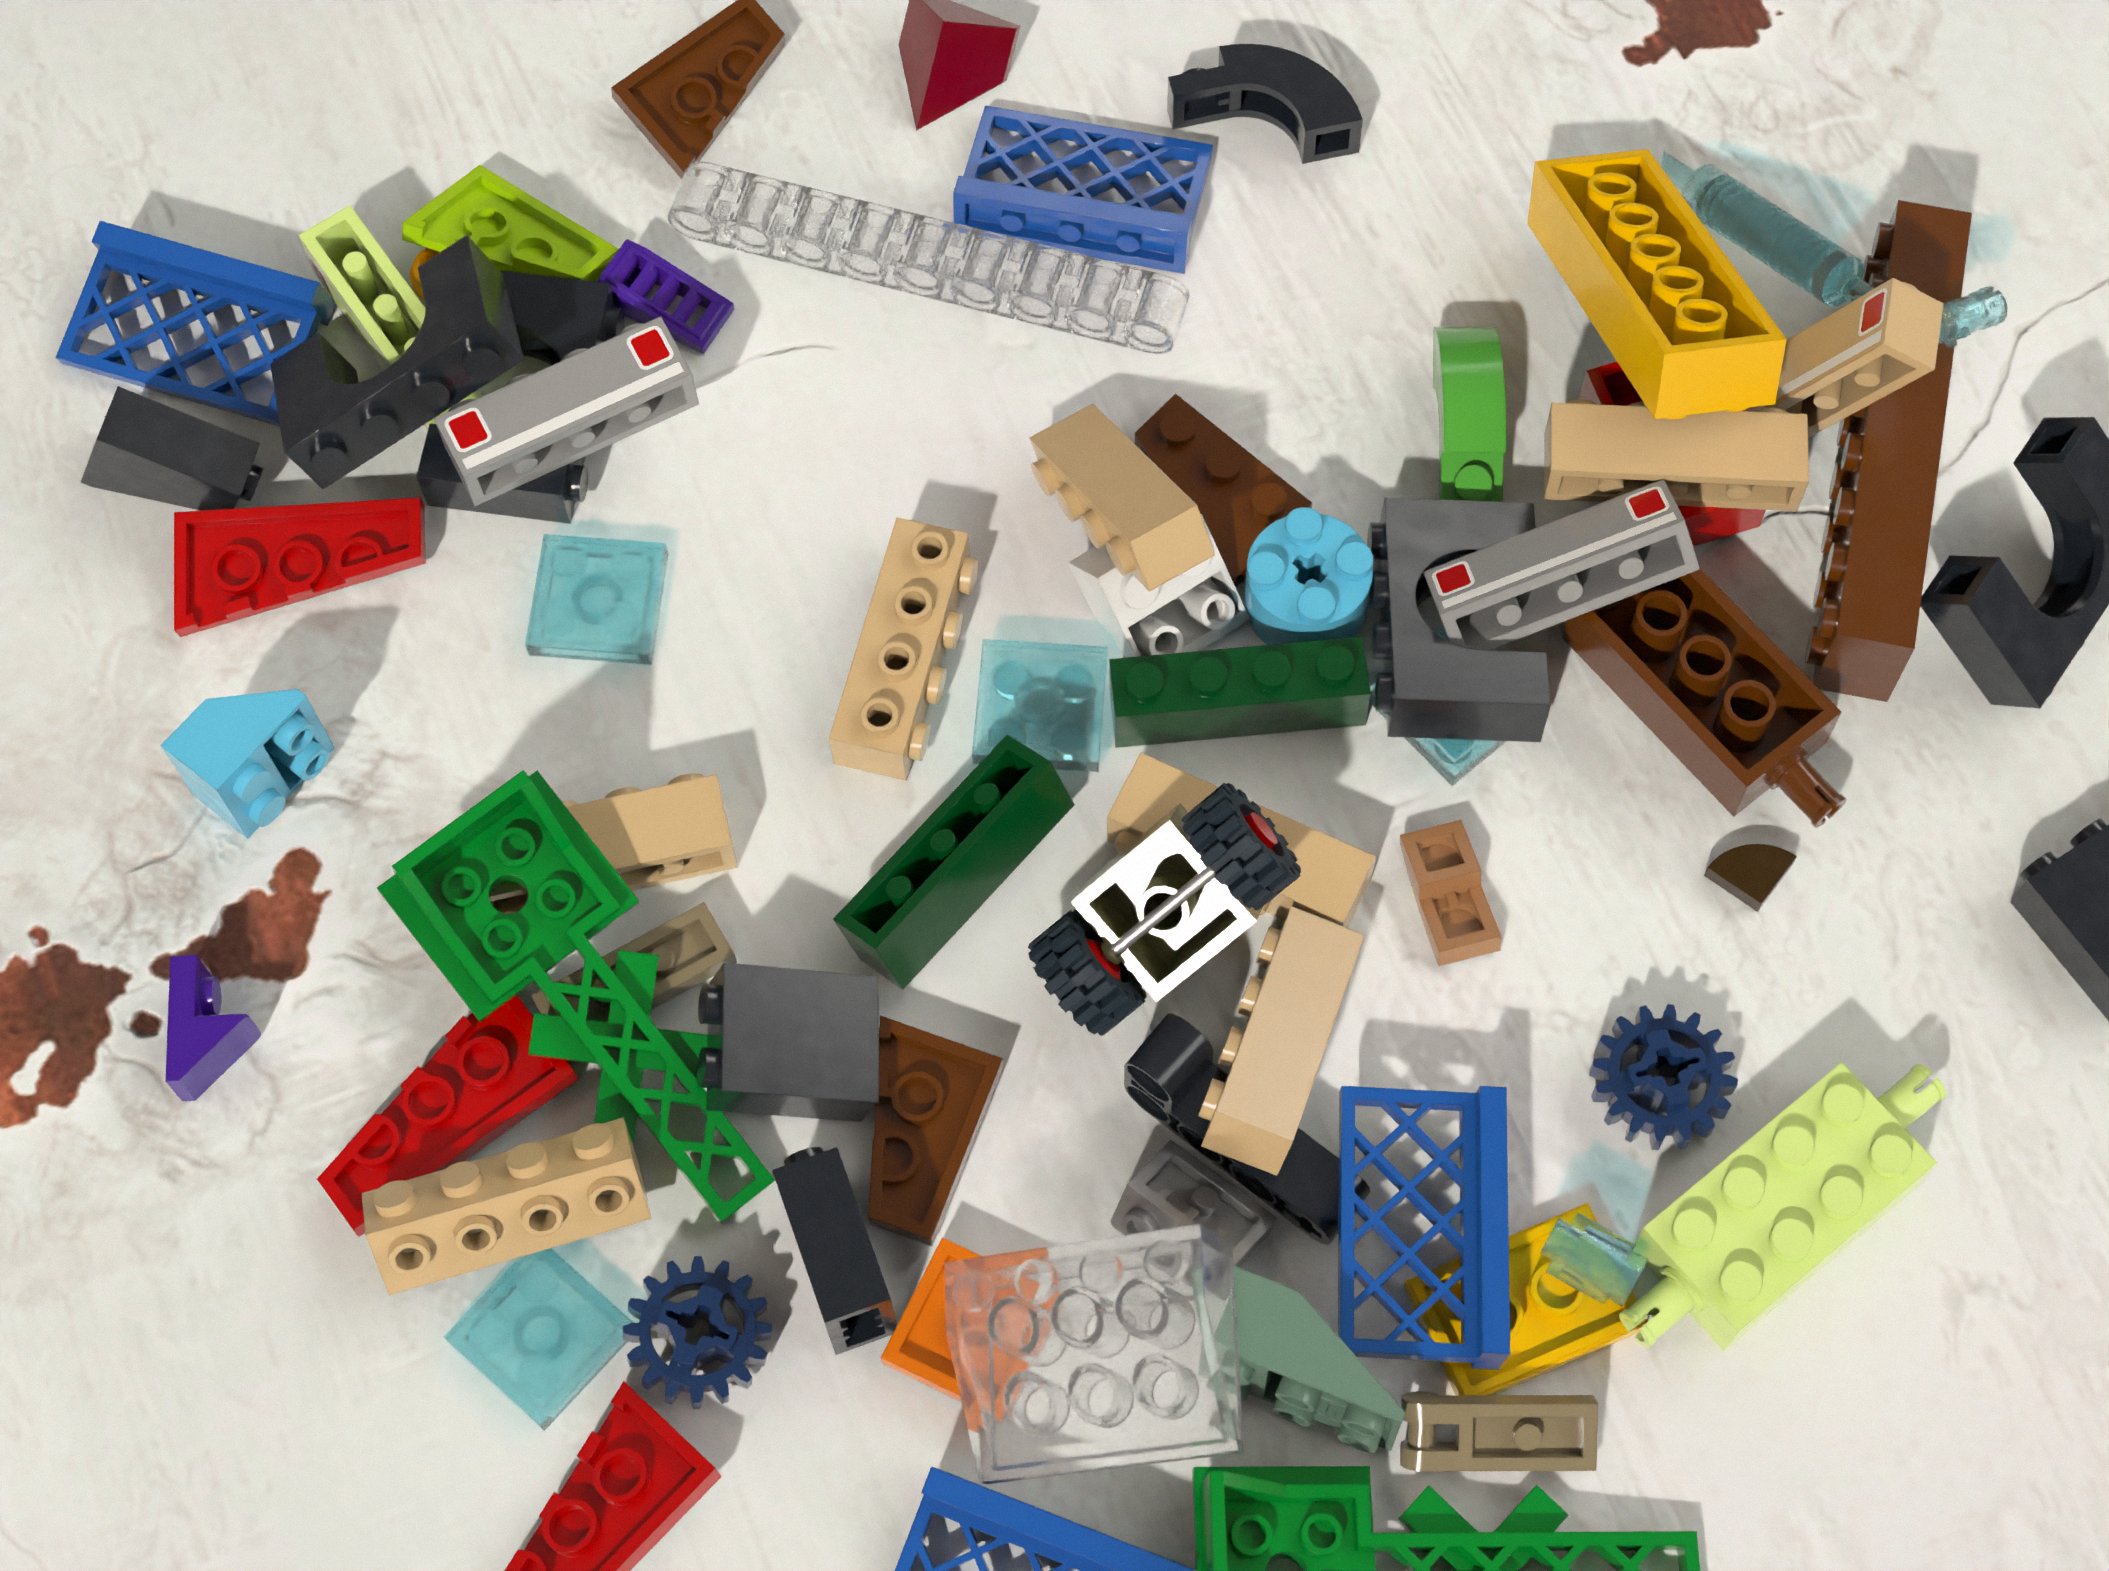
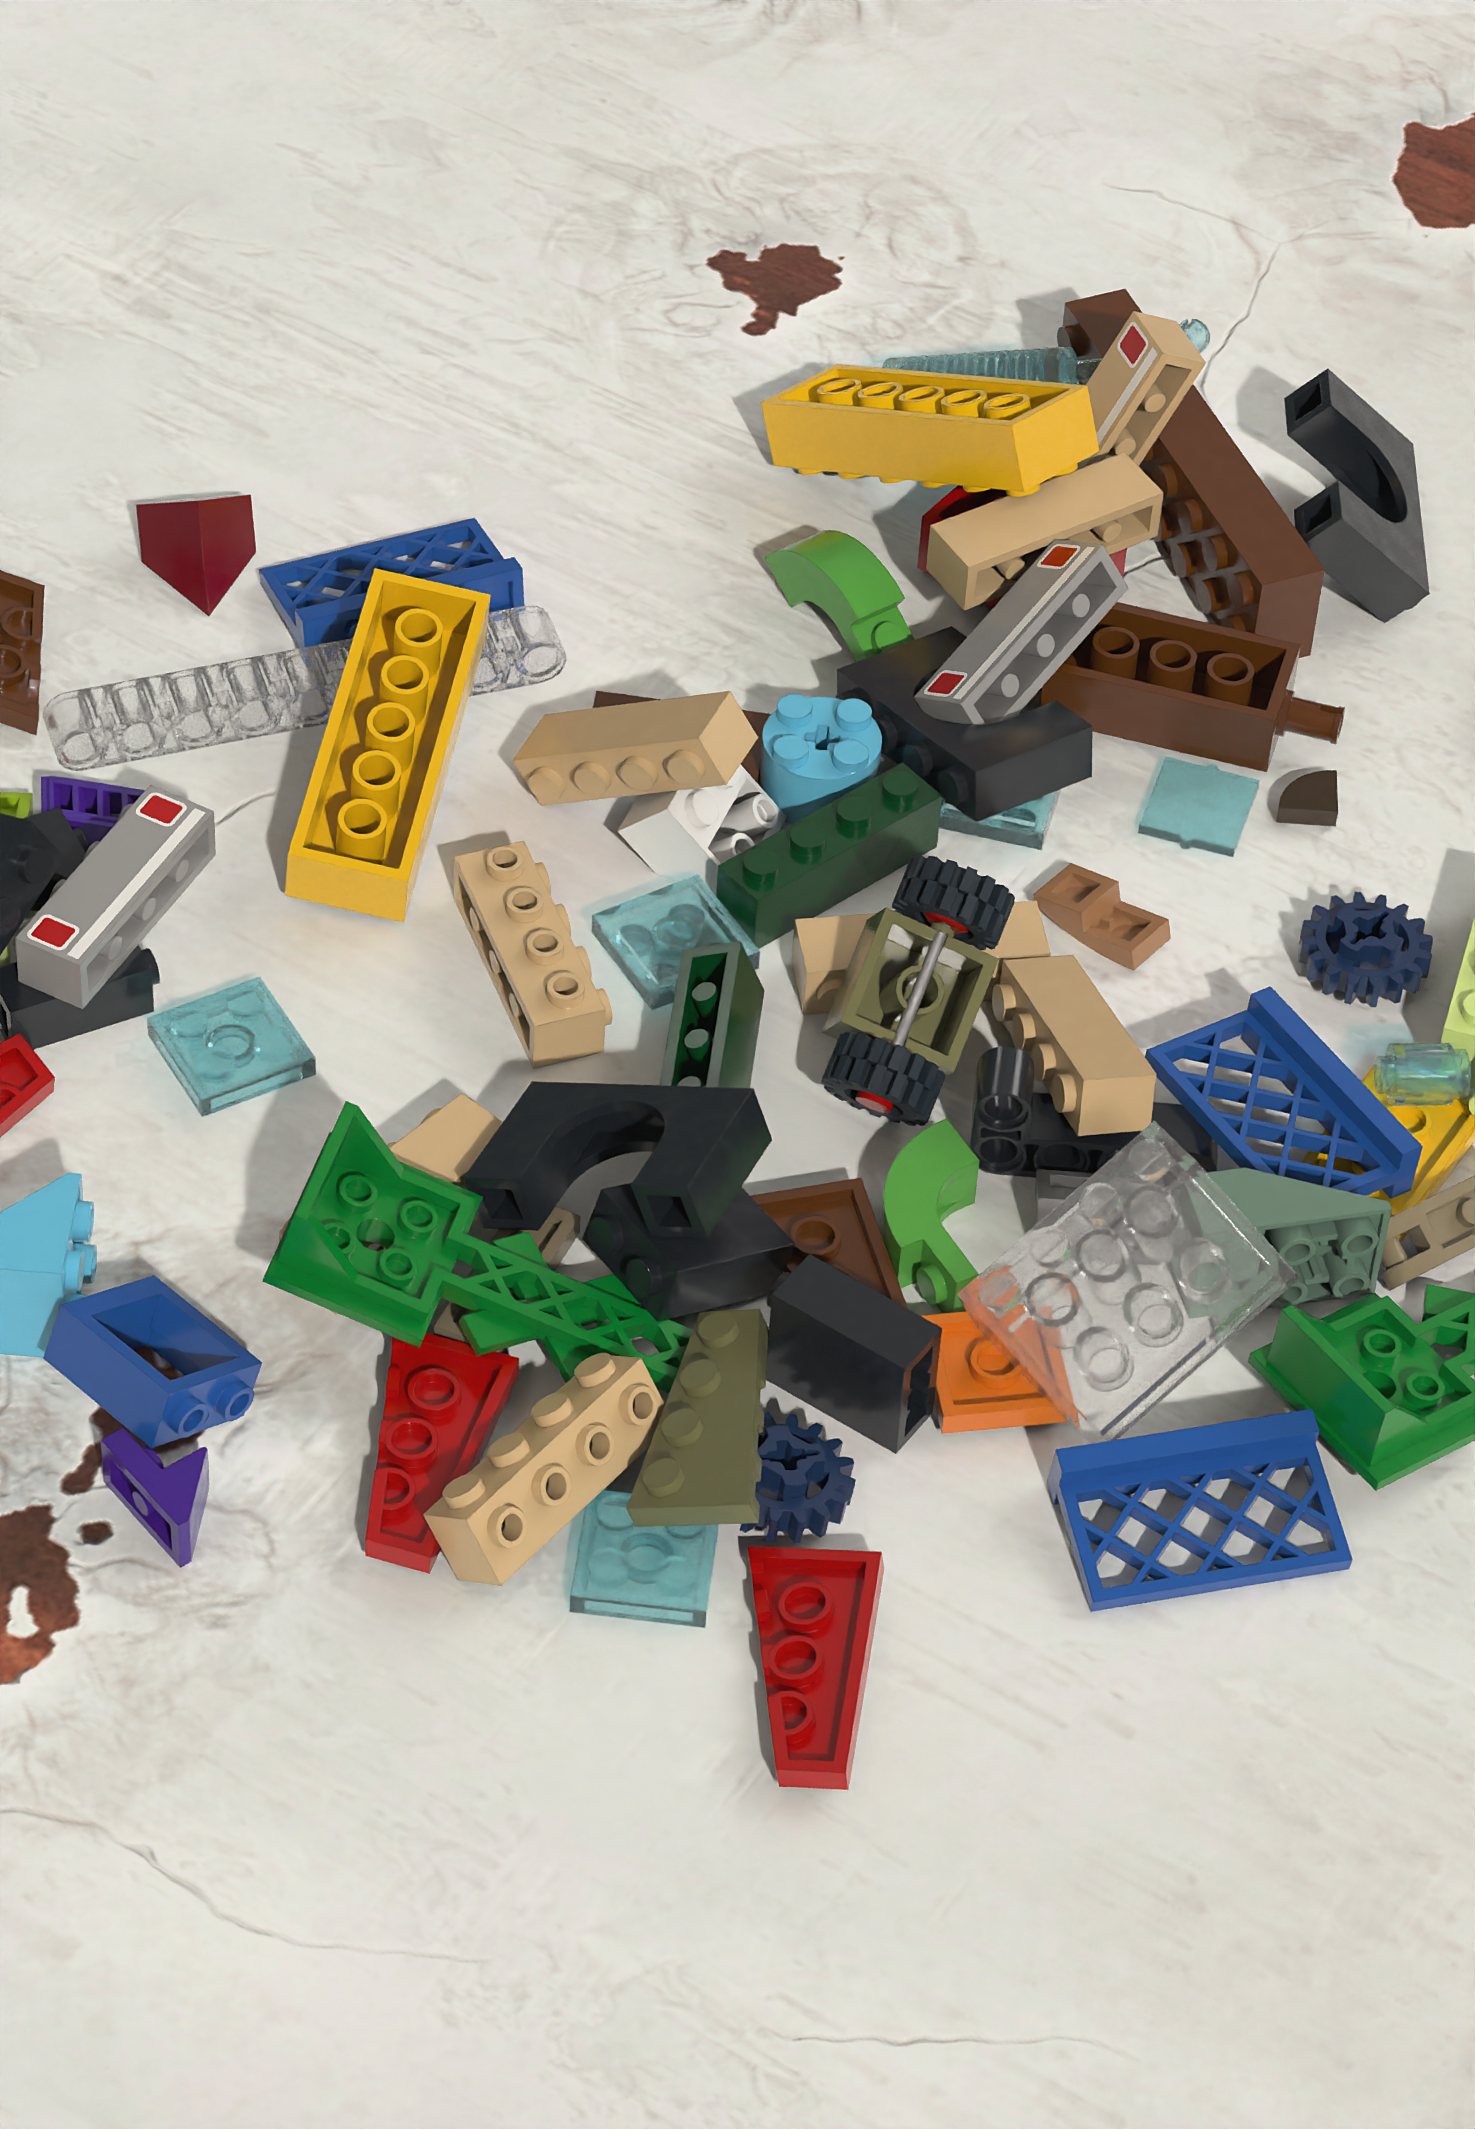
camera: 40 degrees left, 20 degrees down
black arch [1167,44,1363,164] -> none
none -> blue window [43,1275,262,1448]
none -> yellow brick [285,568,491,923]
none -> black arch [463,1081,772,1239]
none -> olive wing [626,1309,768,1527]
none -> bright green arch [880,1118,979,1313]
none -> clear light blue piece [1138,757,1260,857]

